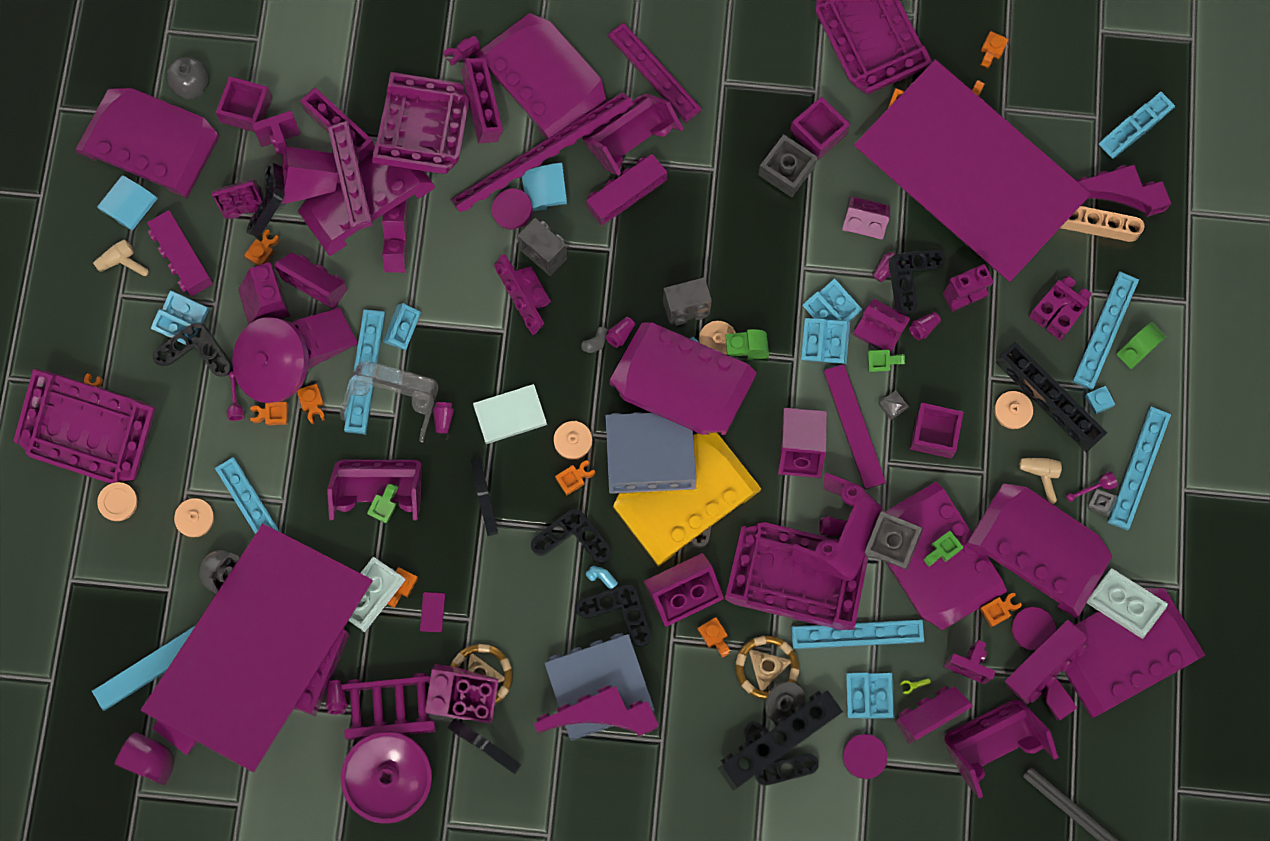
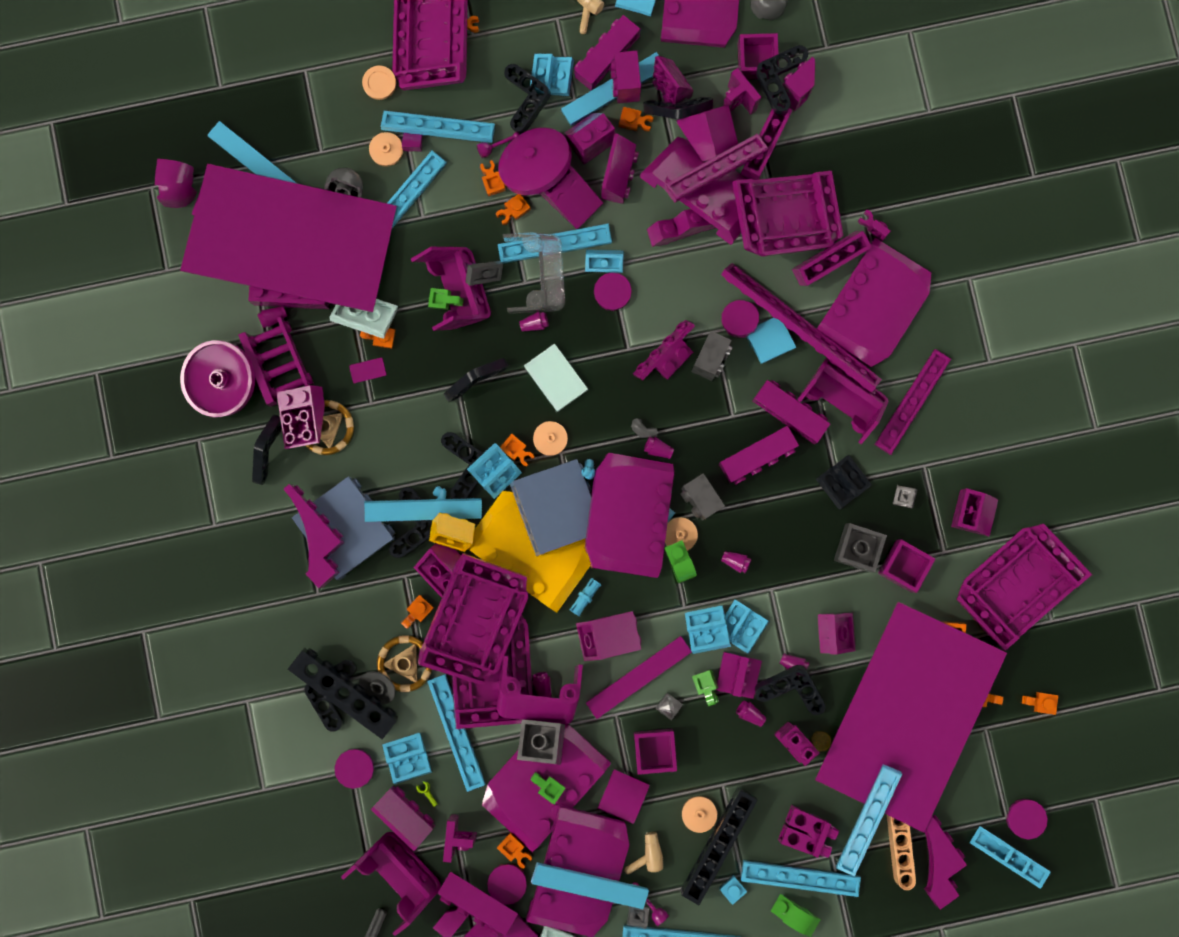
camera: 75 degrees right, 10 degrees up
none -> medium azure tile [364,498,482,522]
none -> medium azure tile [381,111,495,143]
none -> magenta slope [402,133,423,152]
none -> magenta slope [418,553,528,685]
none -> yellow brick [429,512,475,552]
none -> dark grey plate [465,261,503,286]
none -> medium azure slope [467,443,522,499]
none -> medium azure tile [531,862,649,909]
none -> medium azure tile [561,52,659,126]
none -> medium azure pin [569,578,601,616]
none -> medium azure arm [581,459,595,479]
none -> magenta tile [594,272,632,311]
none -> magenta slope [597,769,650,824]
none -> magenta piece [610,51,641,104]
none -> magenta brick [719,426,799,484]
none -> magenta cone [721,551,751,573]
none -> black beam [756,45,808,115]
none -> magenta slope [779,57,815,112]
none -> clear yellow tile [810,731,831,751]
none -> black slope [816,455,872,509]
none -> medium azure tile [836,764,902,876]
none -> flat silver tile [893,485,917,509]
none -> magenta slope [951,488,998,537]
none -> magenta tile [1006,799,1047,839]

